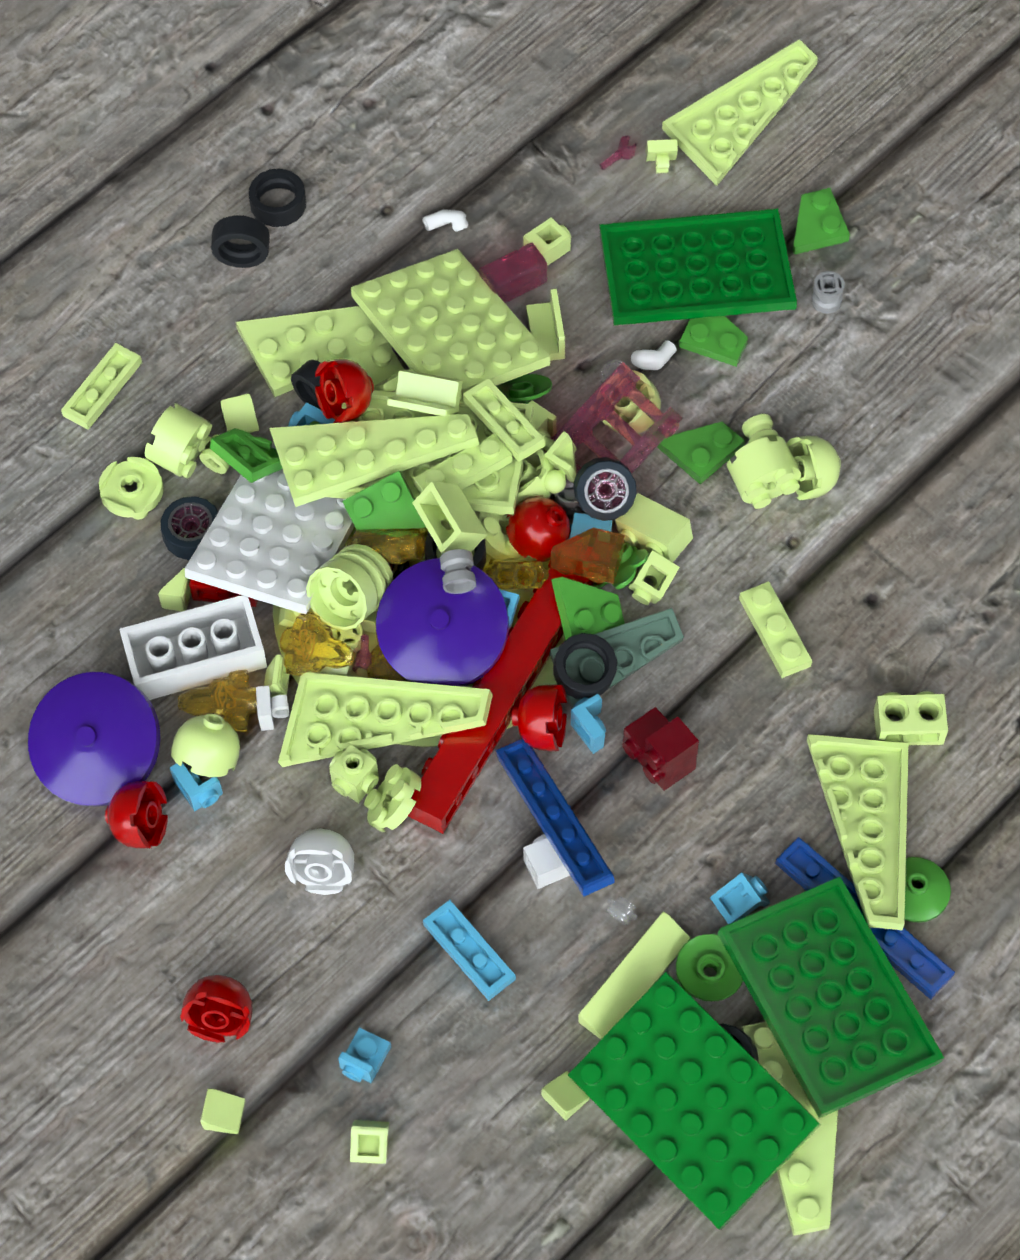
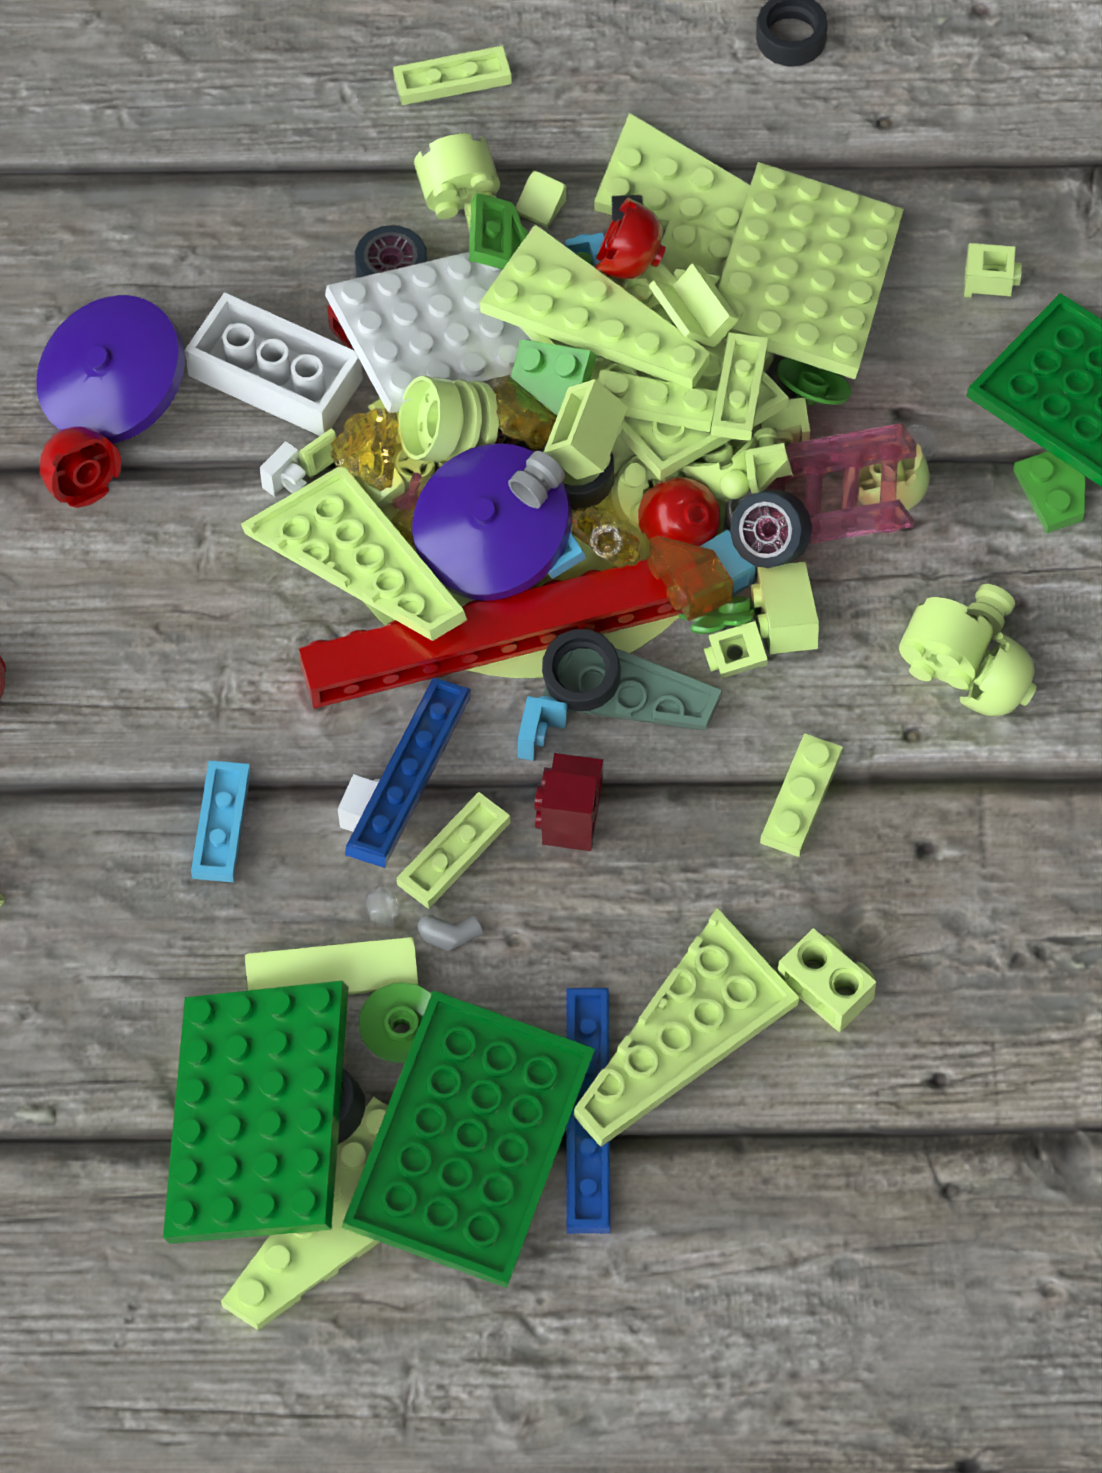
camera: 45 degrees right, 0 degrees up
yellowish green plate [99,457,164,520] -> none
yellowish green slope [158,568,191,612] -> none
medium azure bracket [170,762,223,812] -> none
yellowish green cylinder [171,714,240,777] -> none
clear yellow rock [178,669,258,732] -> none
black tyre [211,215,270,268] -> none
white cylinder [285,829,354,895] -> none
yellowish green brick [329,744,379,804] -> none
medium azure bracket [338,1027,391,1083] -> none
yellowish green plate [364,764,421,832] -> none
white arm [423,209,468,232] -> none
clear pink brick [479,242,547,303] -> none
red cylinder [512,684,567,752] -> none
yellowish green panel [526,289,565,361] -> none
yellowish green slope [541,1071,591,1121] -> none
bright green wing [551,577,625,640] -> none
white arm [631,340,677,371] -> none
bright green wing [657,422,745,484] -> none
medium azure bracket [710,873,770,925] -> none
bright green dish [904,857,951,922] -> none
none -> yellowish green plate [397,792,511,909]
none -> light grey arm [417,915,483,951]

